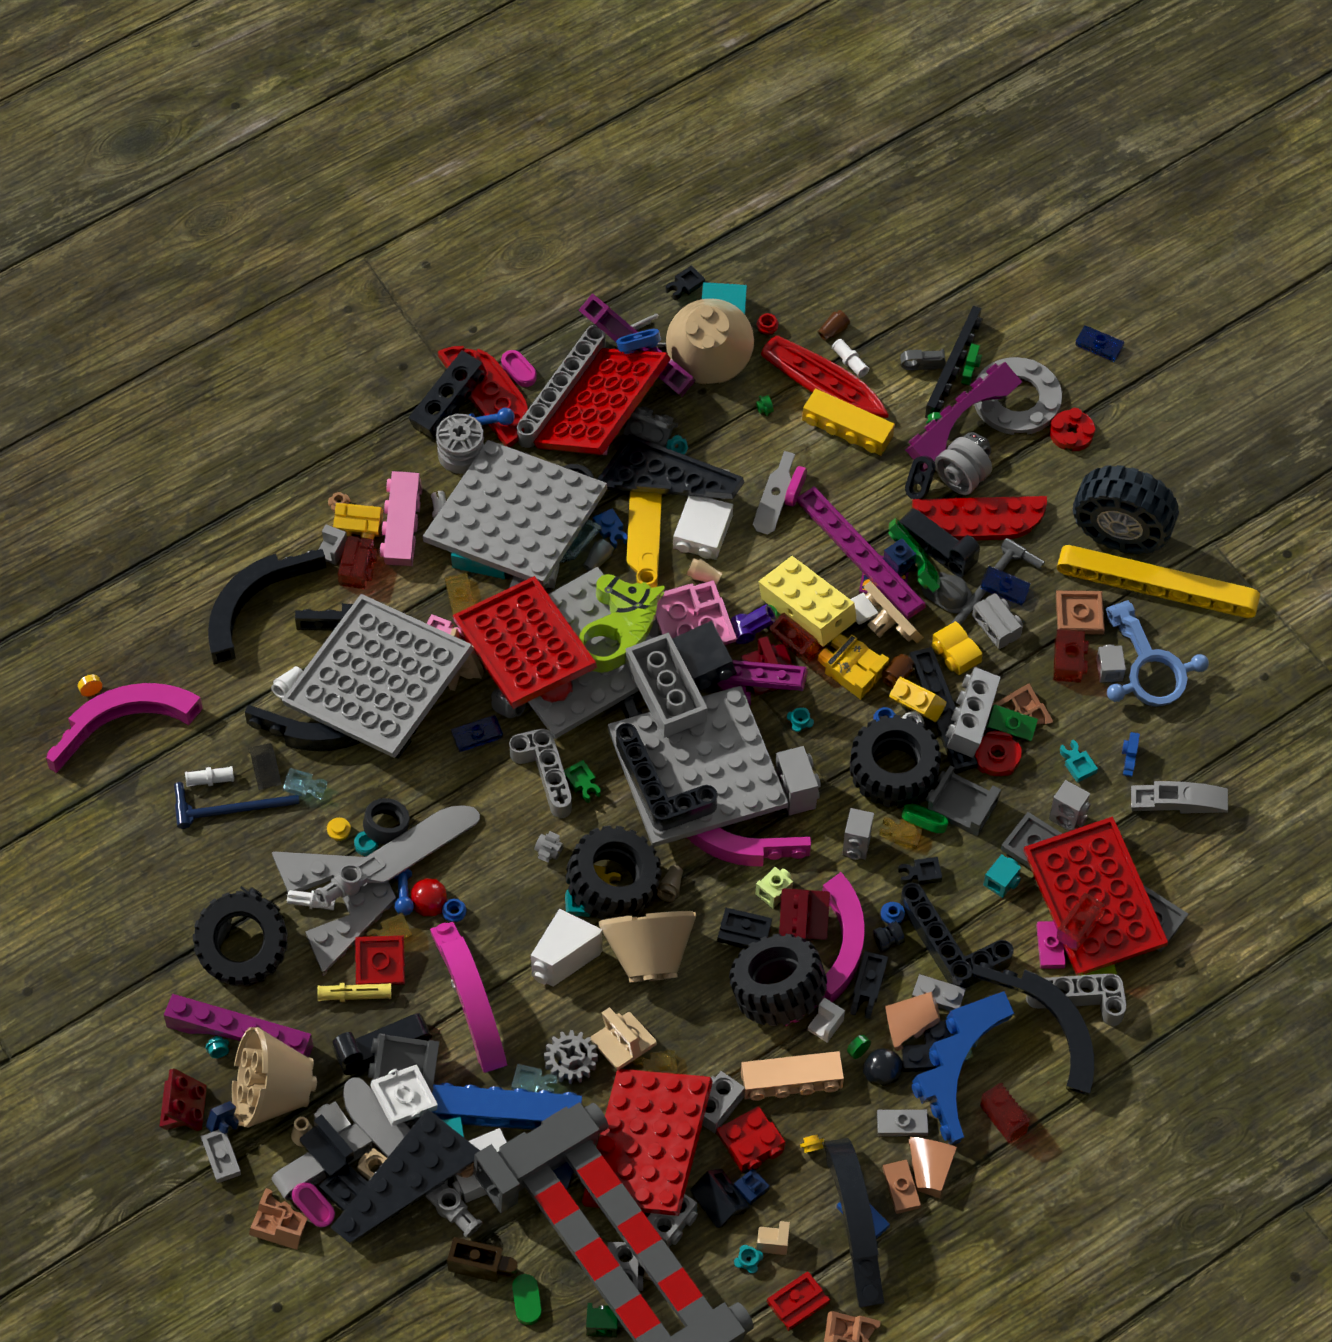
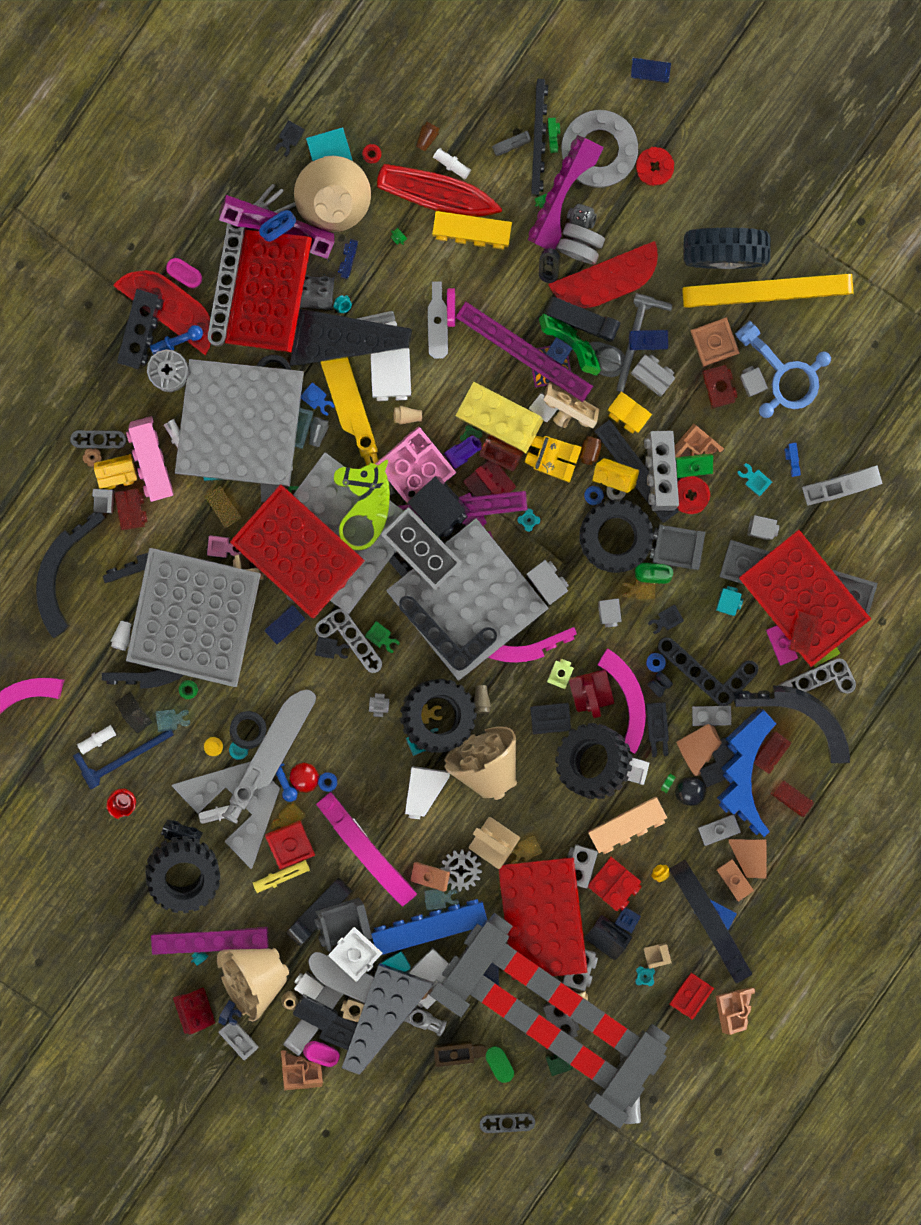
camera: 20 degrees left, 30 degrees up
none -> dark grey beam [70,430,127,449]
none -> red hair [106,788,136,819]
none -> green plate [179,680,198,699]
none -> black plate [315,637,350,659]
none -> clear blue plate [338,239,358,280]
none -> nougat plate [411,862,450,891]
none -> clear red brick [753,731,791,774]

